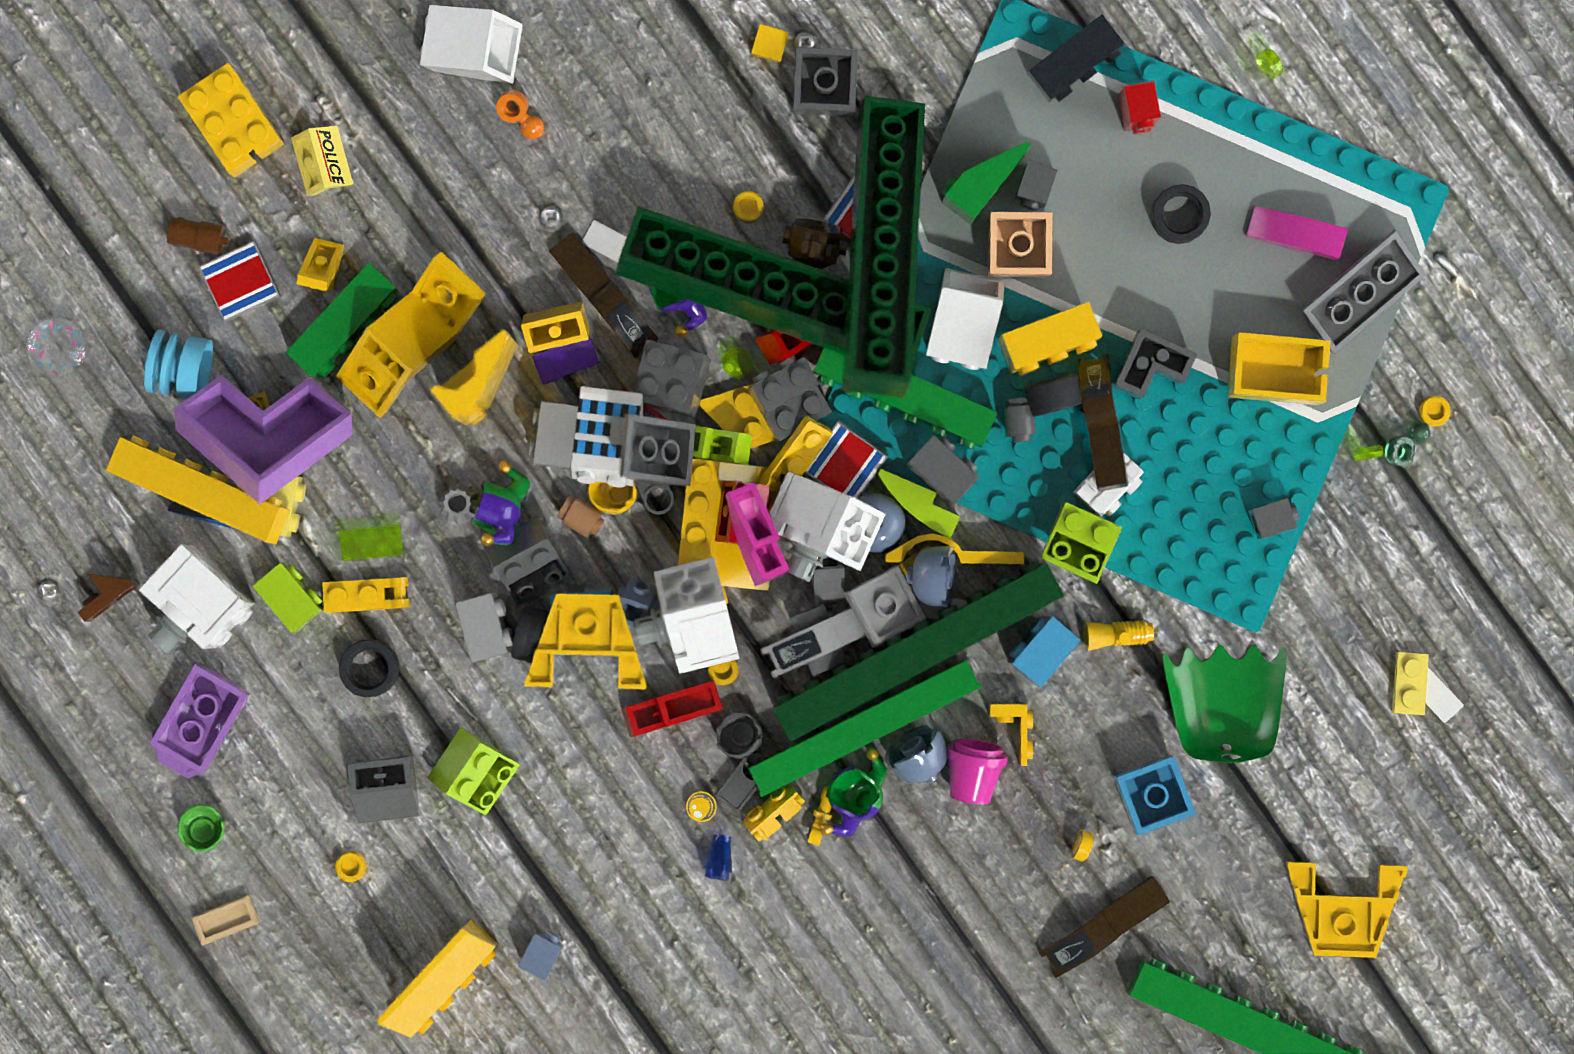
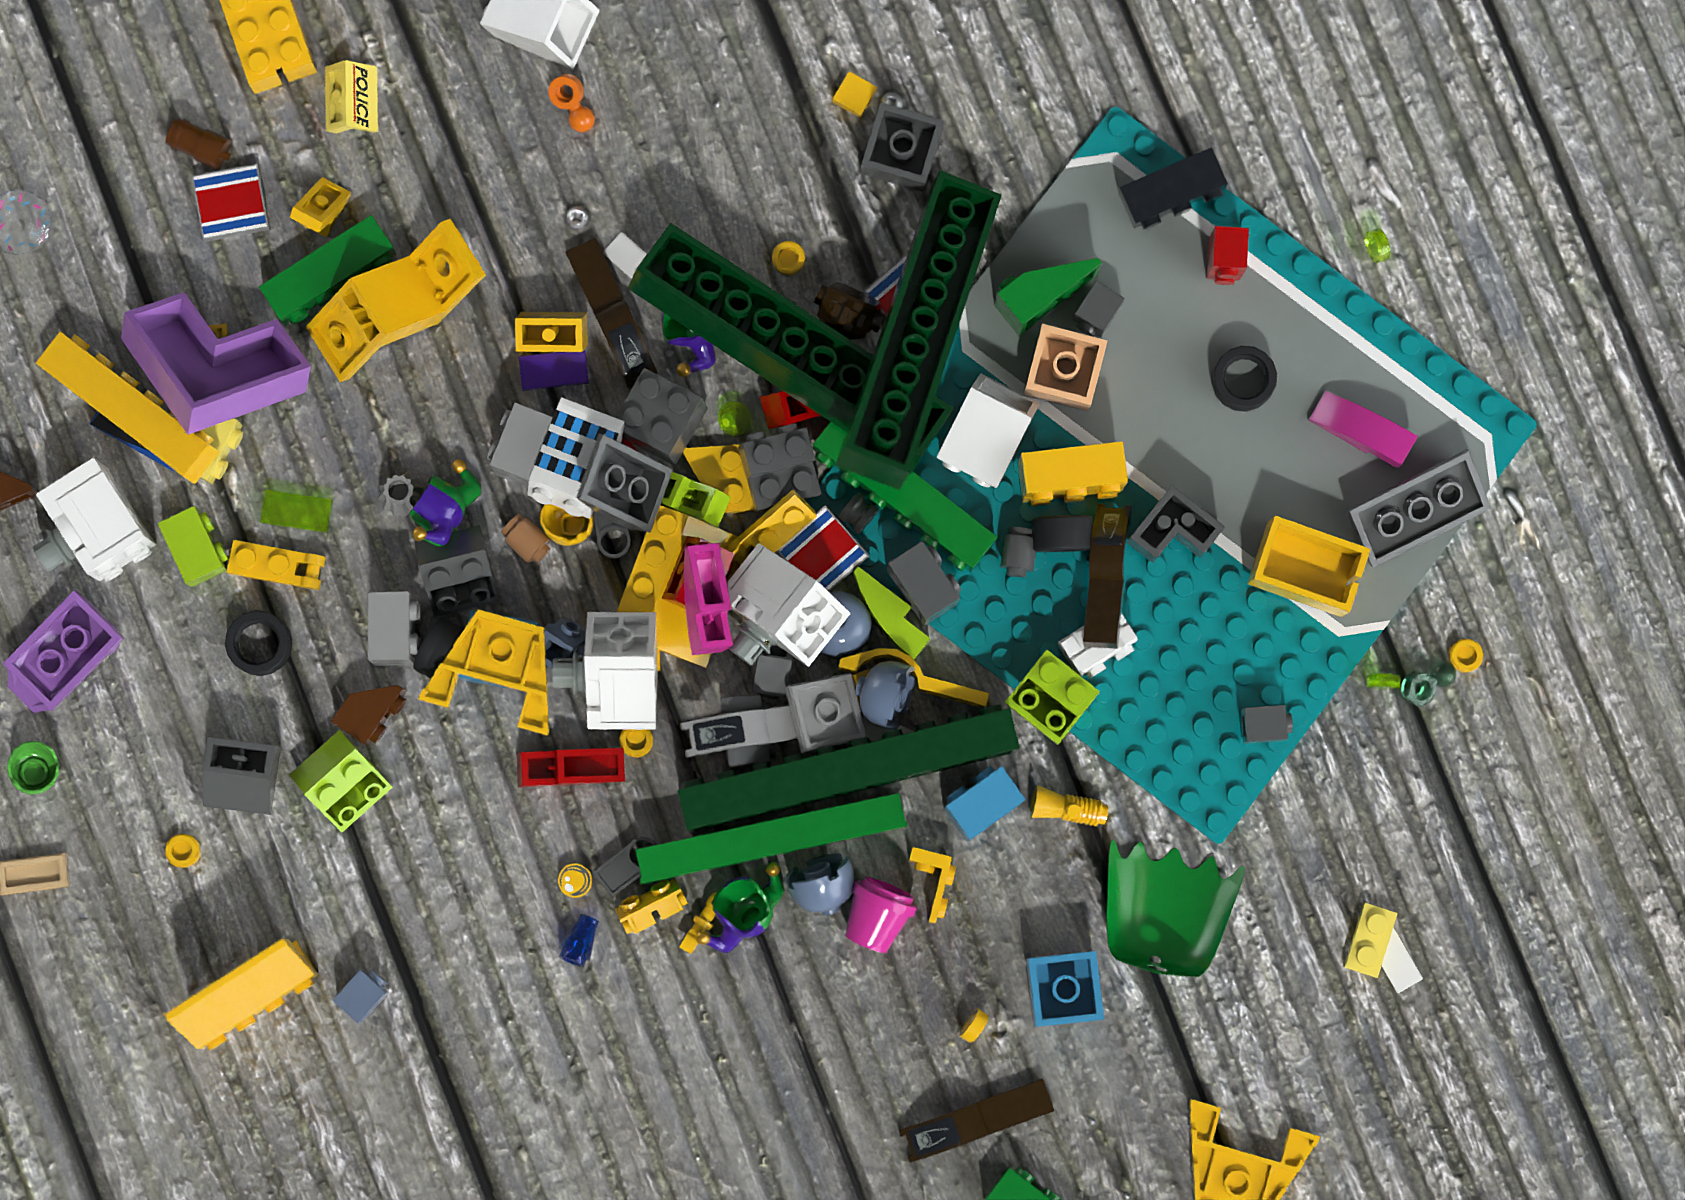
camera: 15 degrees right, 5 degrees down
medium azure wheel [144,329,213,400] -> none
yellow piece [430,330,518,426] -> none
dark grey hair [716,711,763,759] -> none
none -> reddish brown slope [331,685,407,747]
none -> pearl dark grey wheel [838,492,879,535]

